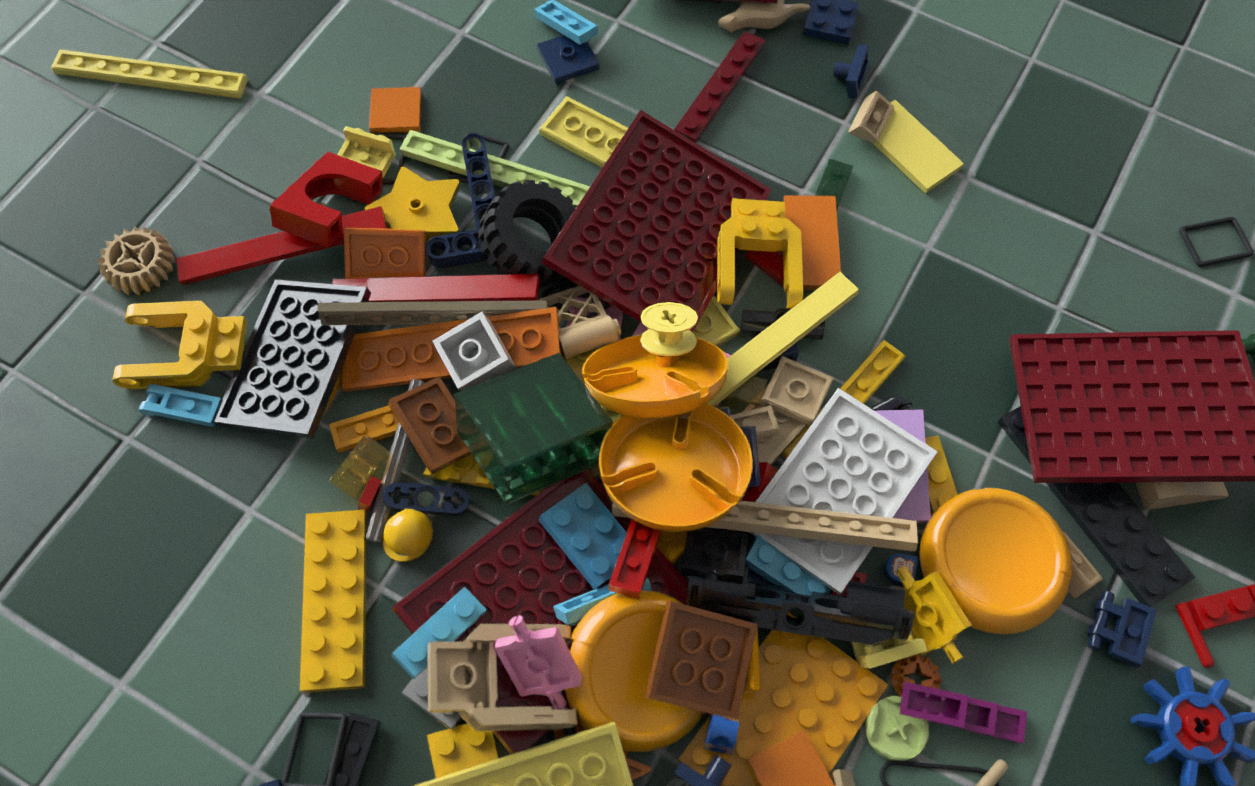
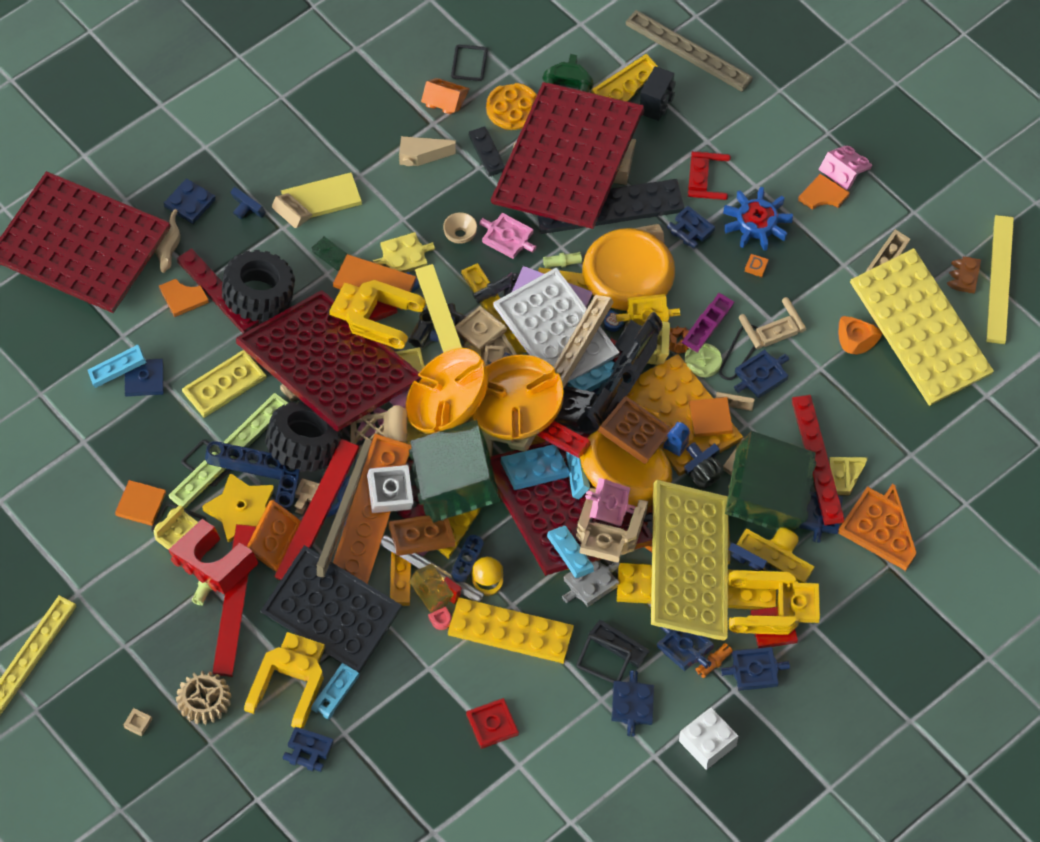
camera: 70 degrees left, 5 degrees down
light yellow piece [640,302,698,357] -> none
none -> tan tile [124,708,152,736]
none -> orange tile [159,279,209,317]
none -> black tyre [222,250,295,321]
none -> dark blue plate [283,727,334,772]
none -> tan plate [295,478,319,515]
none -> light yellow plate [373,232,435,273]
none -> tan slope [399,136,456,166]
none -> orange slope [421,78,469,114]
none -> coral tile [428,606,452,630]
none -> tan piece [443,212,477,244]
none -> black arm [447,303,467,325]
none -> red tile [466,698,519,749]
none -> black plate [469,126,505,177]
none -> black pin [473,276,511,304]
none -> bright pink plate [479,213,536,259]
none -> light orange tile [486,83,537,130]
none -> yellowish green pin [543,252,582,269]
none -> orange tile [745,254,769,277]

